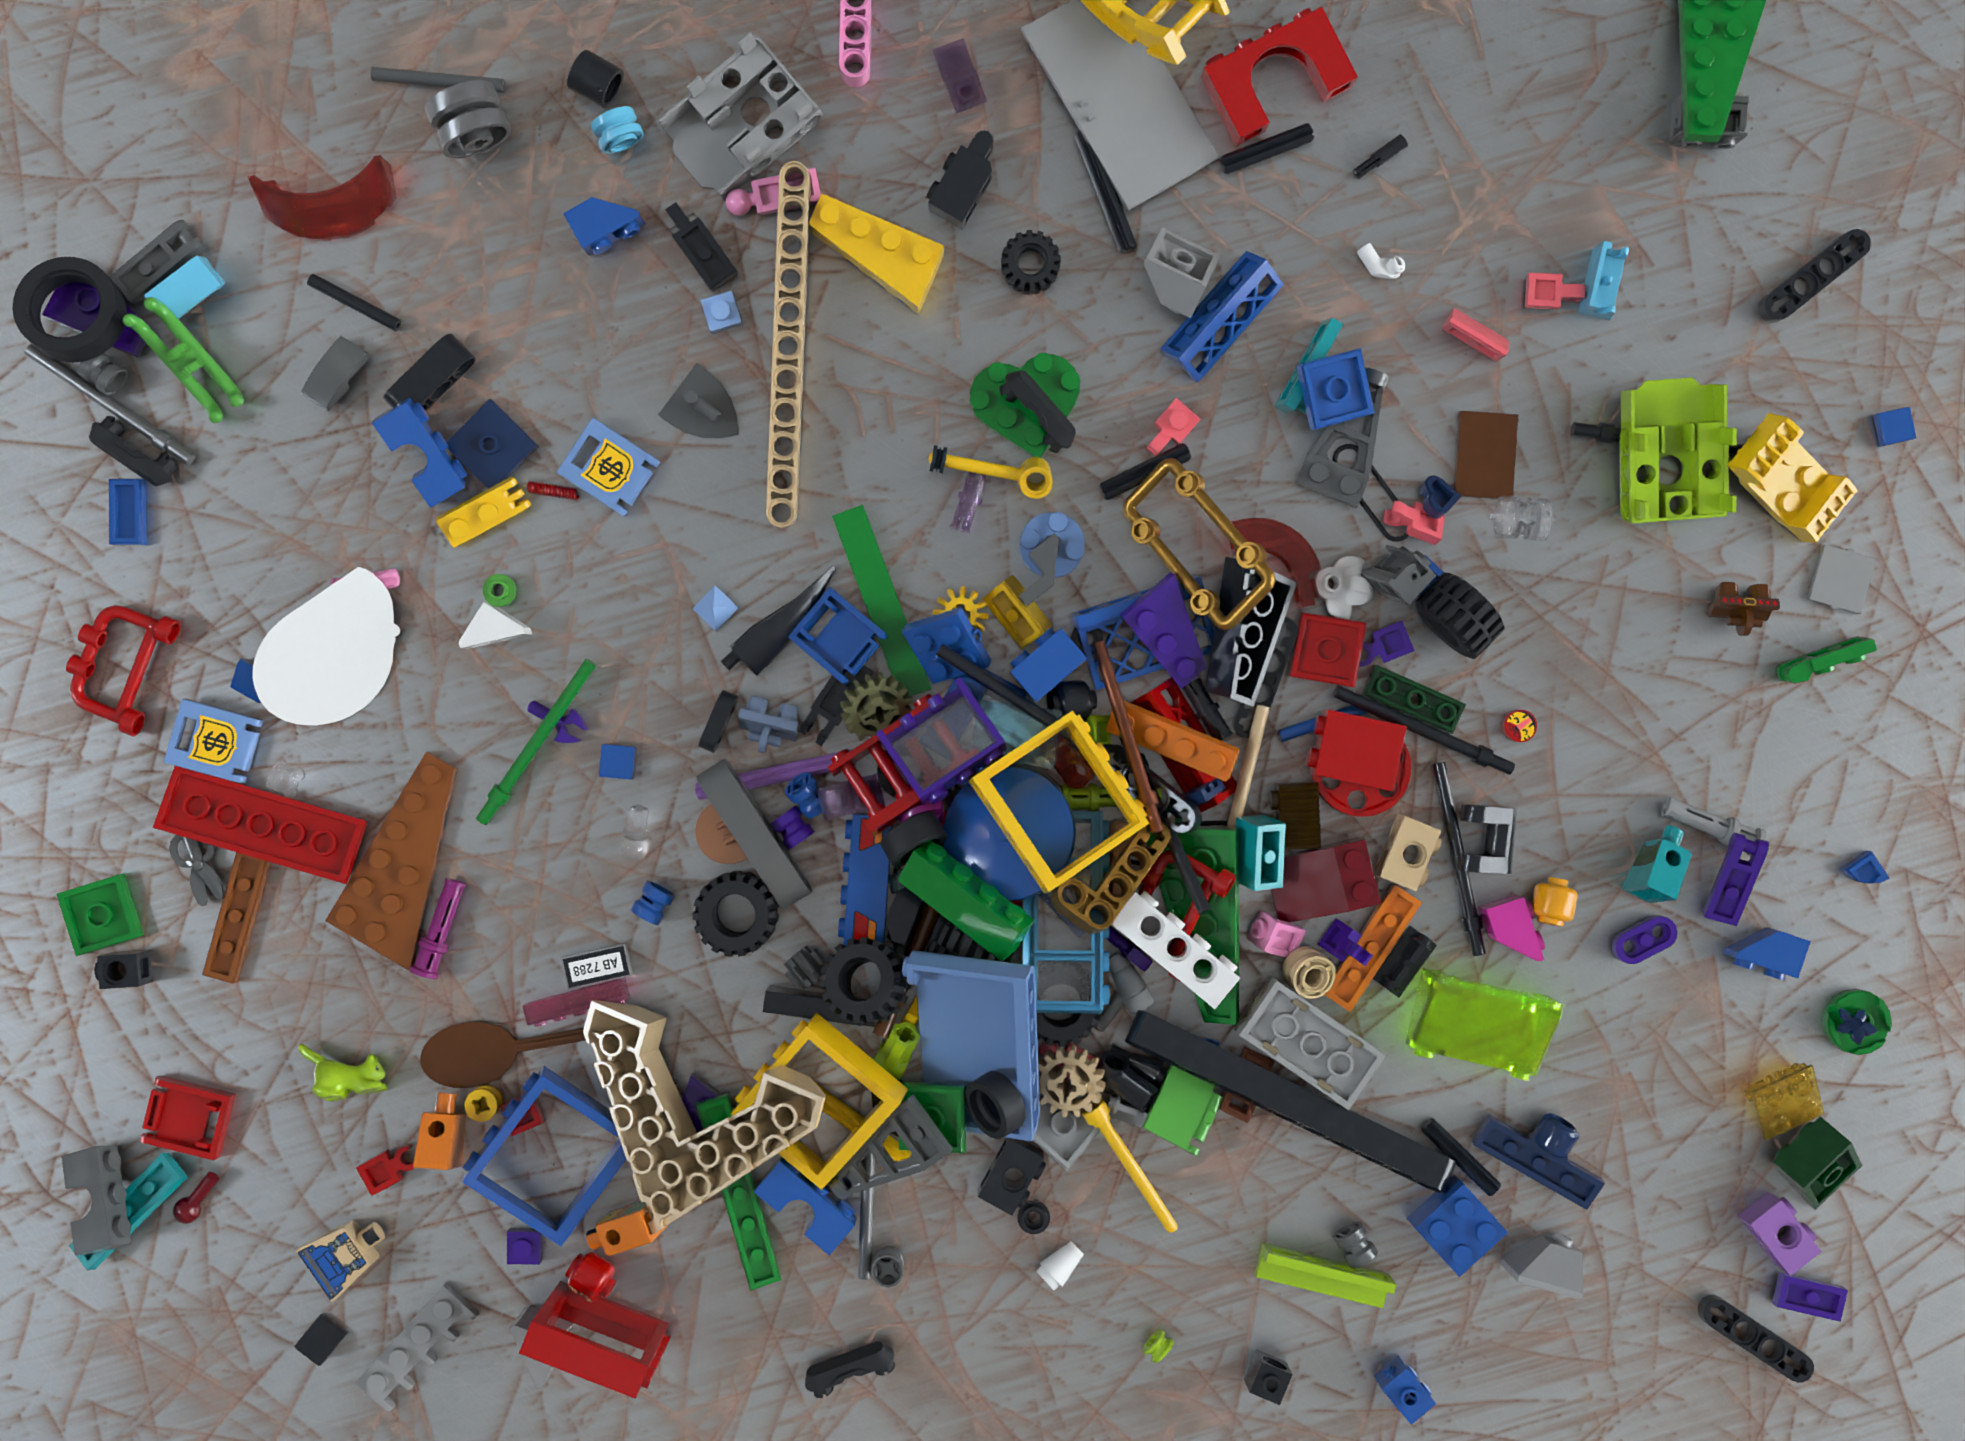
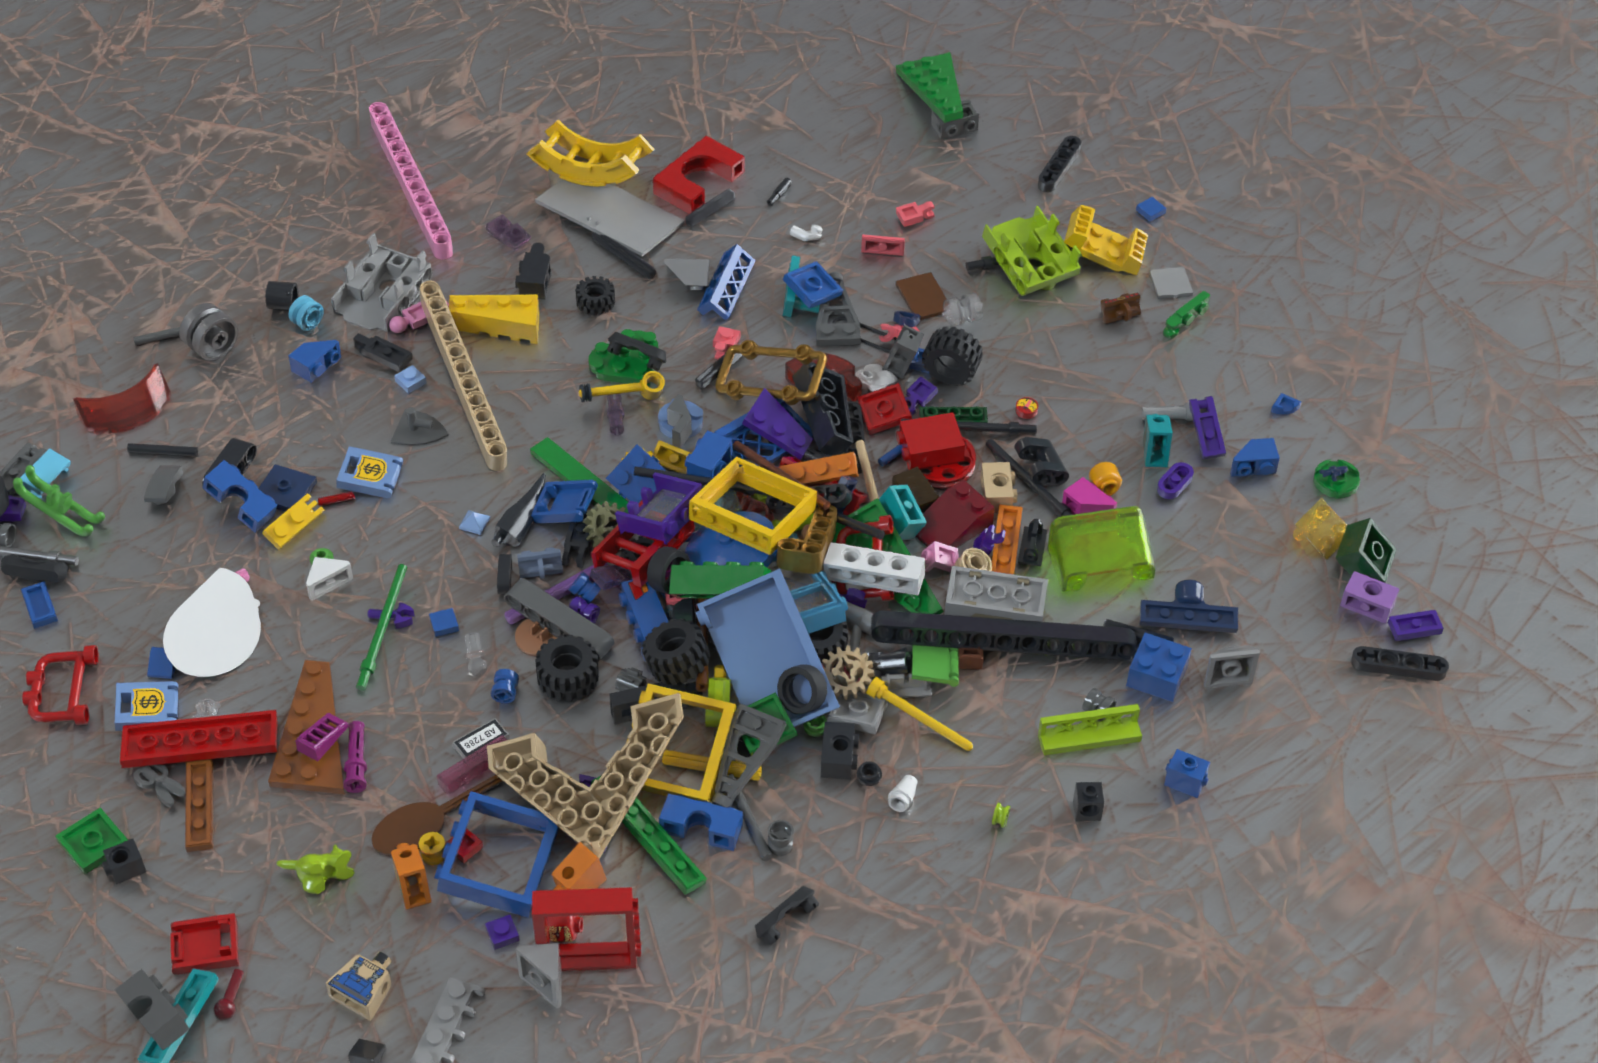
camera: 20 degrees left, 40 degrees down
red plate [356,1143,414,1196] -> none
medium azure hinge [1578,241,1629,320] -> none
none -> magenta slope [295,713,349,761]

